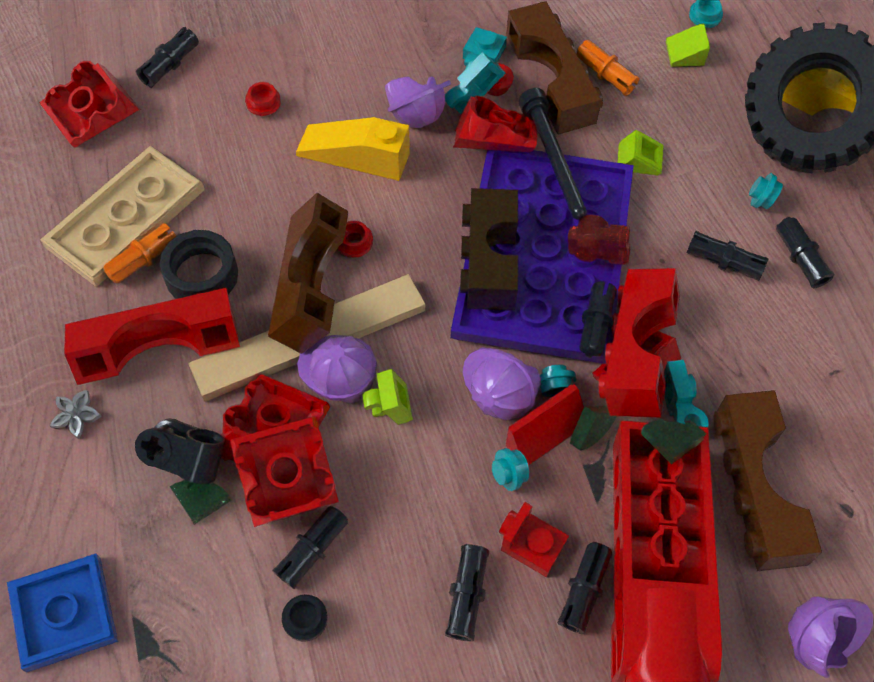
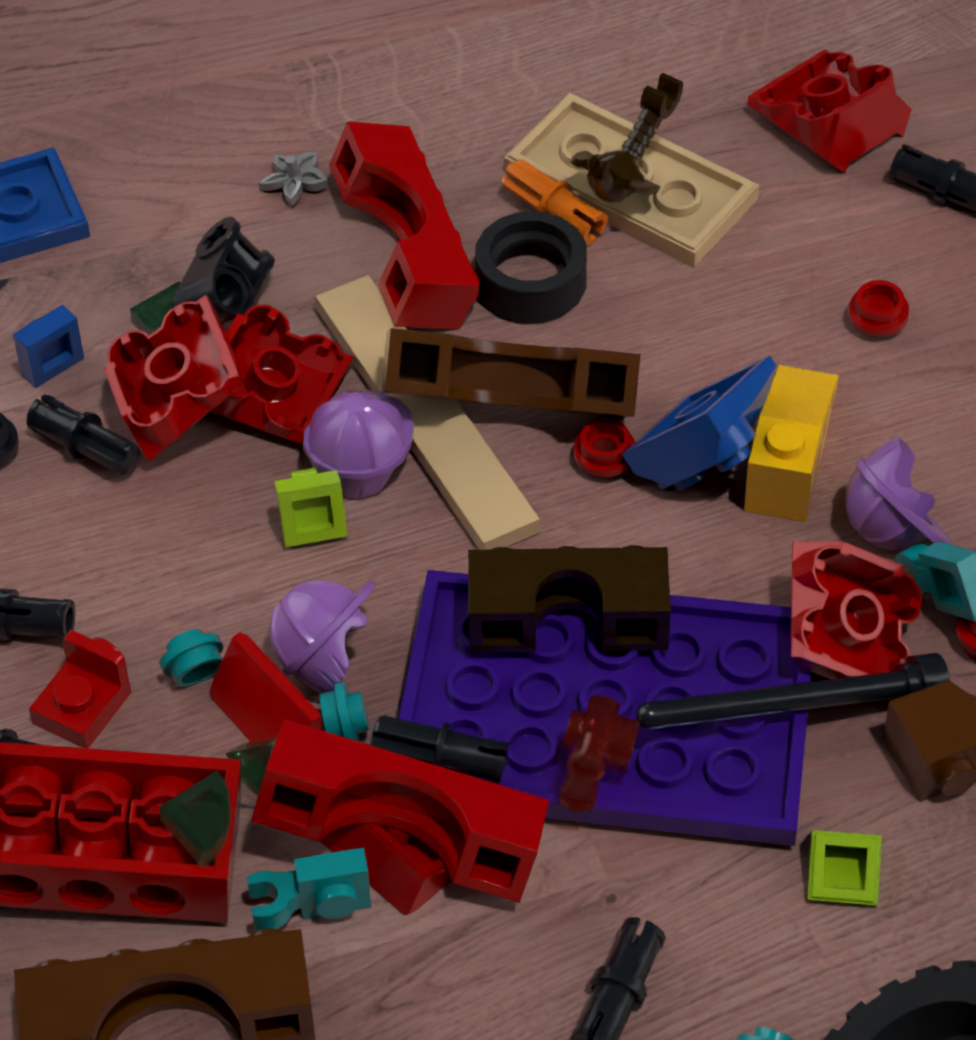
camera: 90 degrees right, 10 degrees down
none -> blue plate [13,305,84,388]
none -> dark brown piece [570,73,683,203]
none -> blue slope [622,355,777,492]

